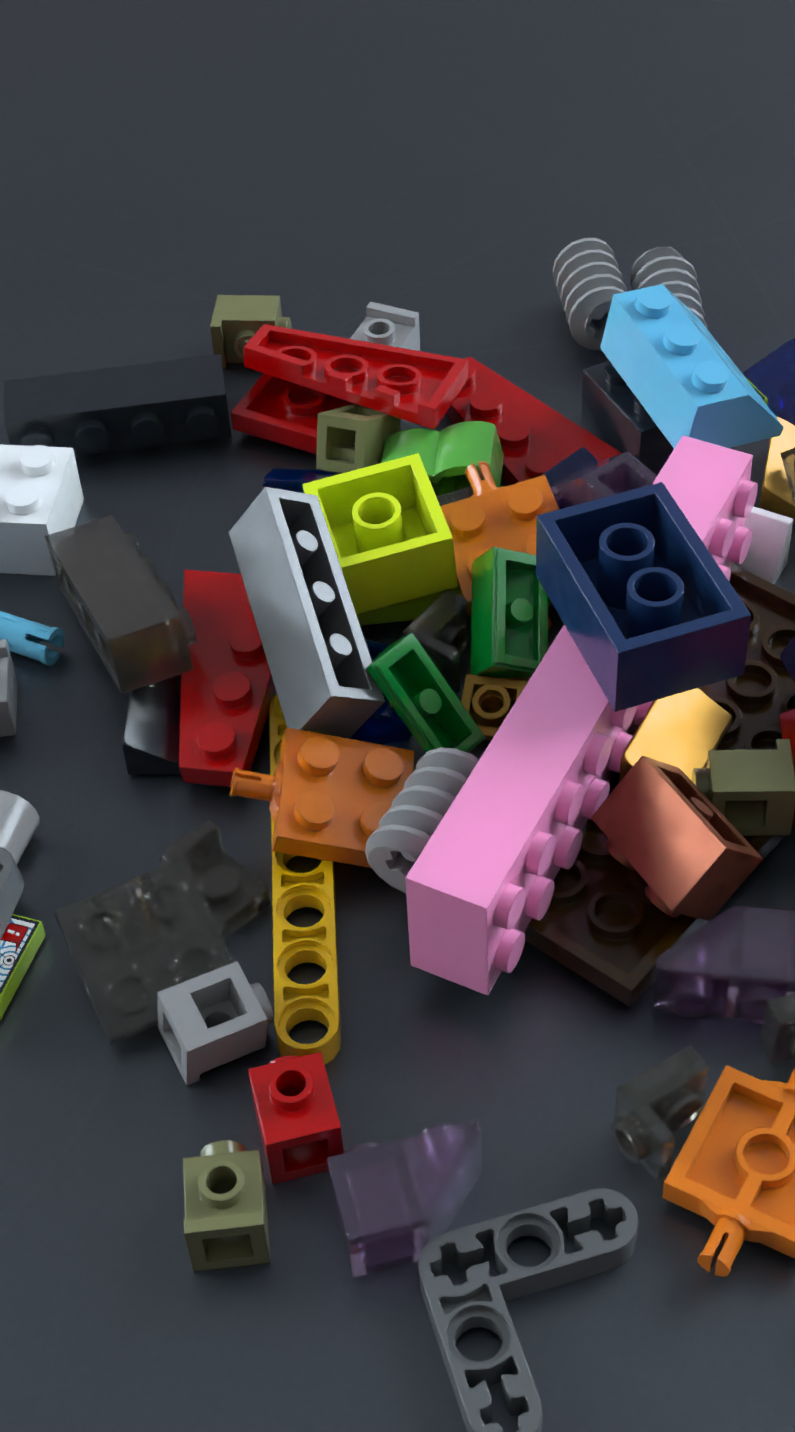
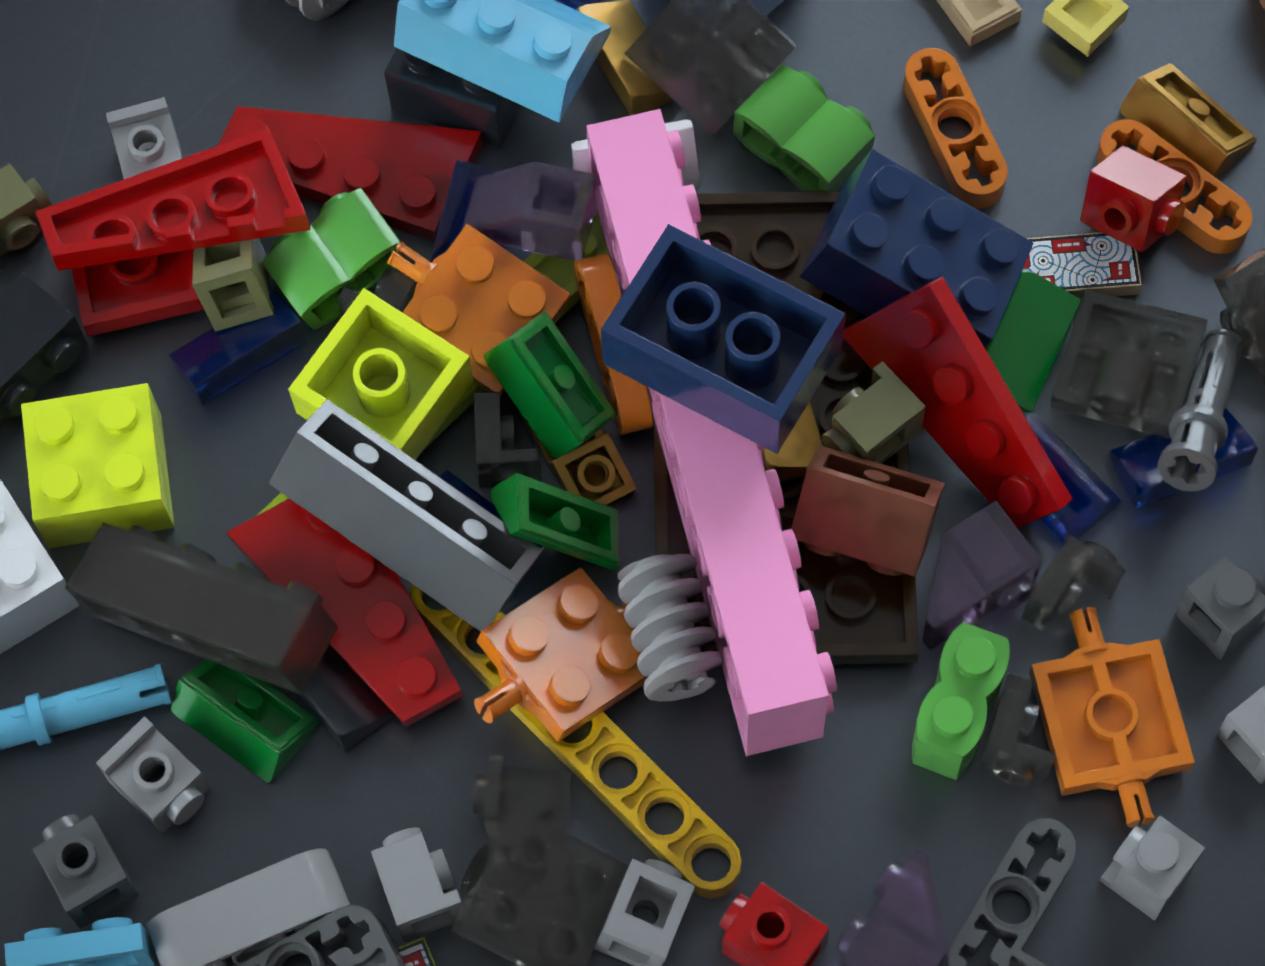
camera: 40 degrees left, 20 degrees up
none -> neon yellow brick [21,383,175,549]
none -> green slope [171,648,320,783]
none -> light grey brick [371,827,467,942]
none -> bright green brick [911,622,1010,780]
none -> light grey brick [1099,815,1205,921]

